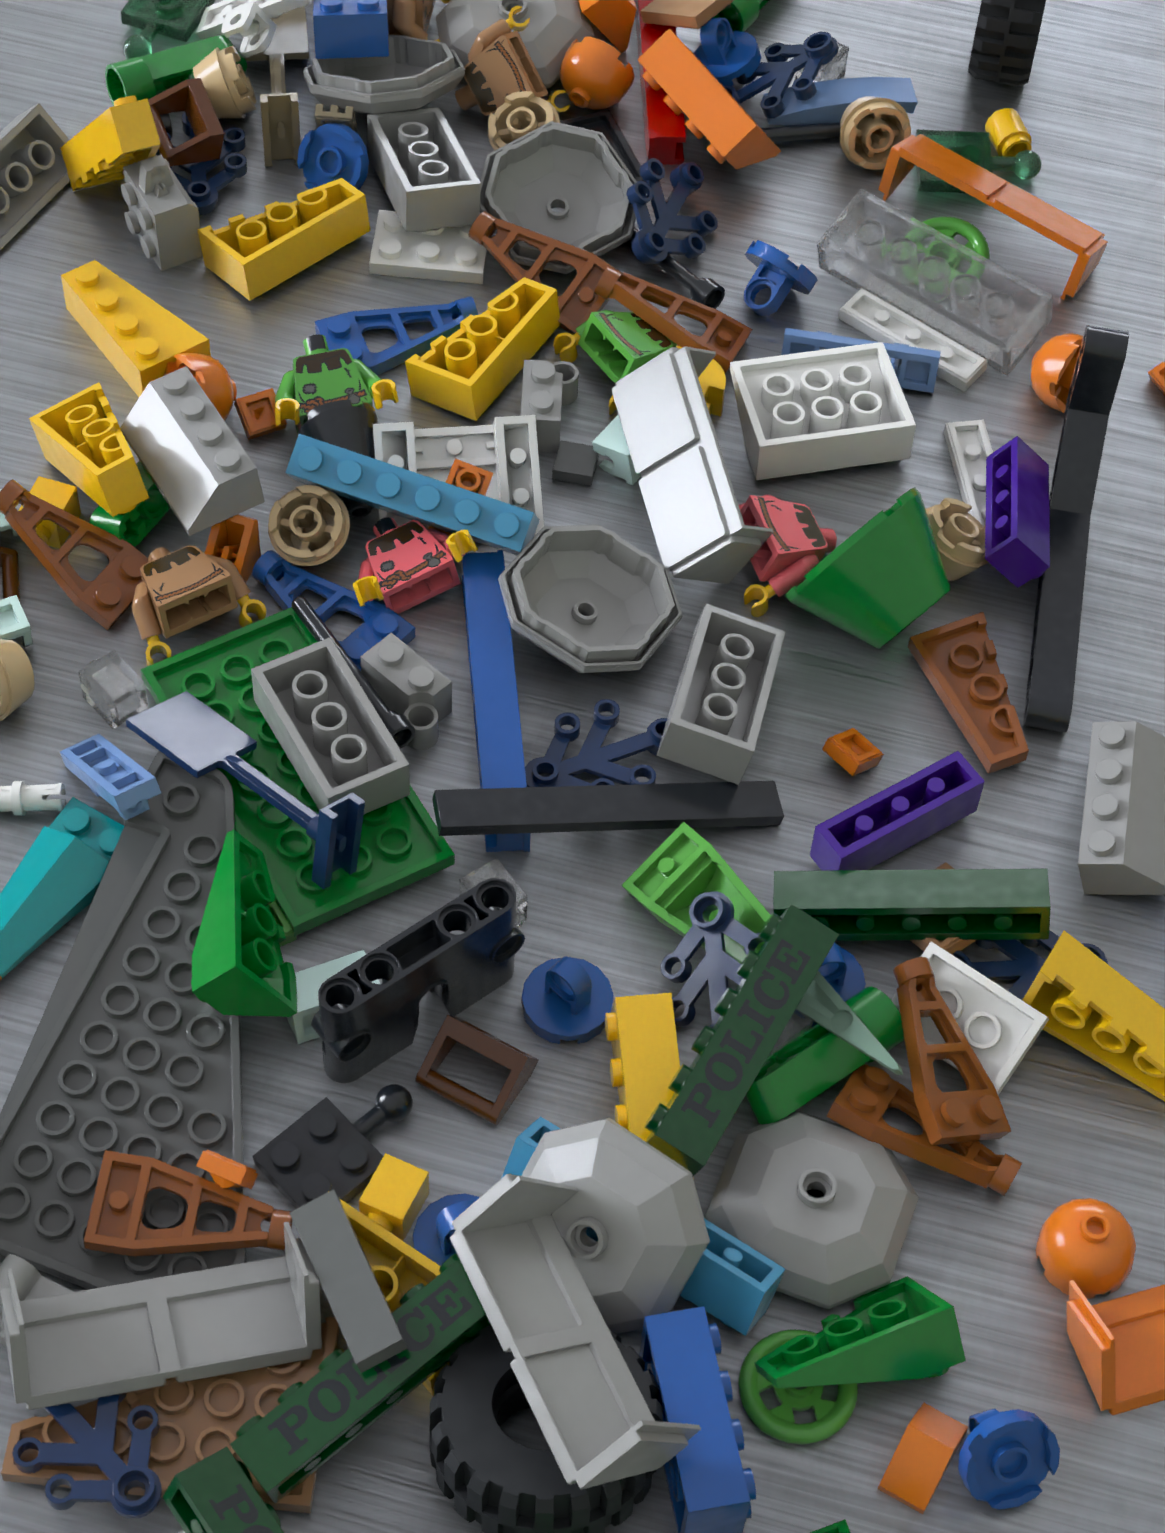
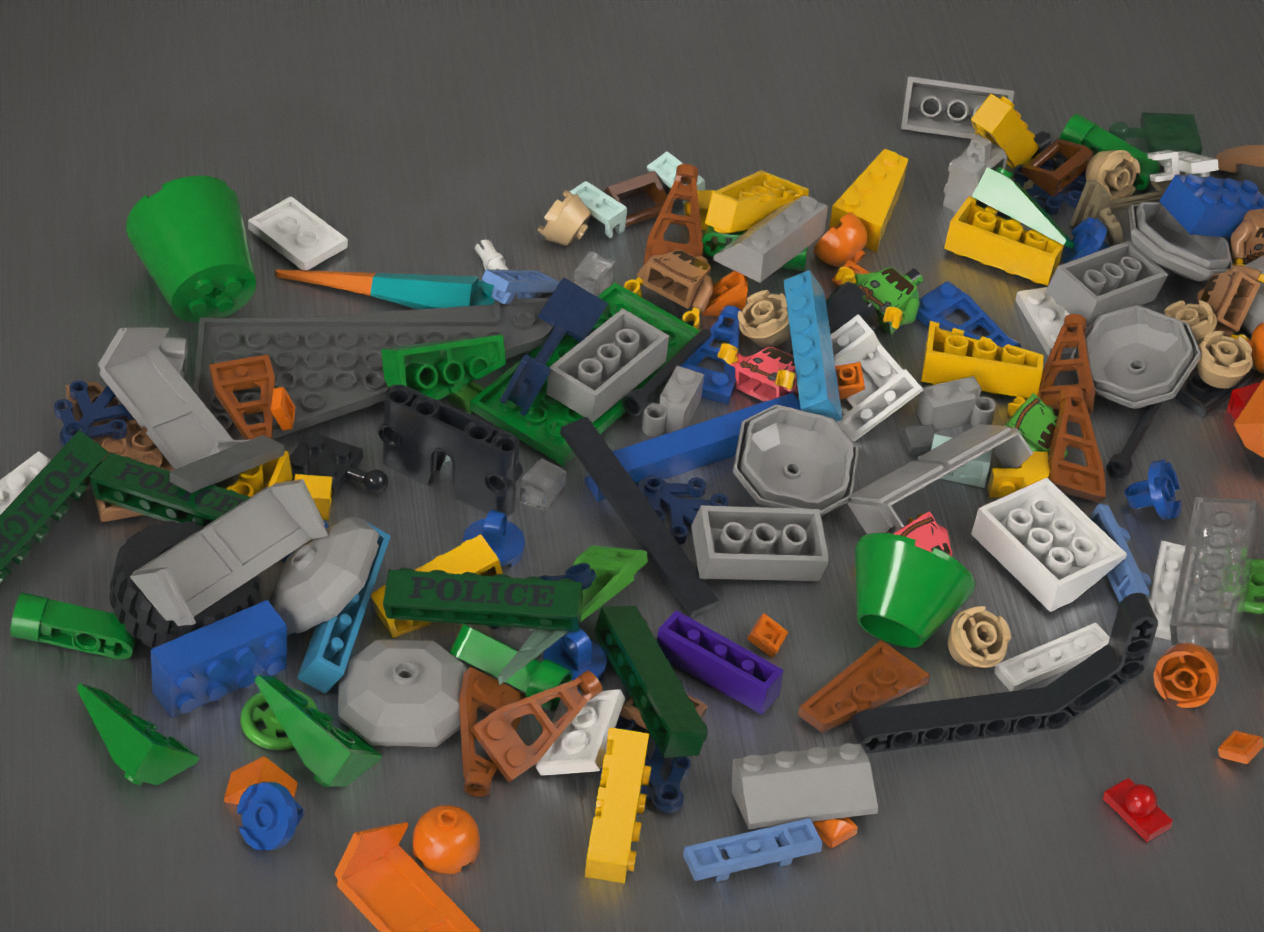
camera: 65 degrees right, 10 degrees down
reddish brown tile [415,1015,539,1125] -> none
dark blue plant [627,158,718,264] -> none
dark purple brick [985,436,1050,588] -> none
none -> wedge [972,166,1075,249]
none -> tan cone [1197,331,1253,388]

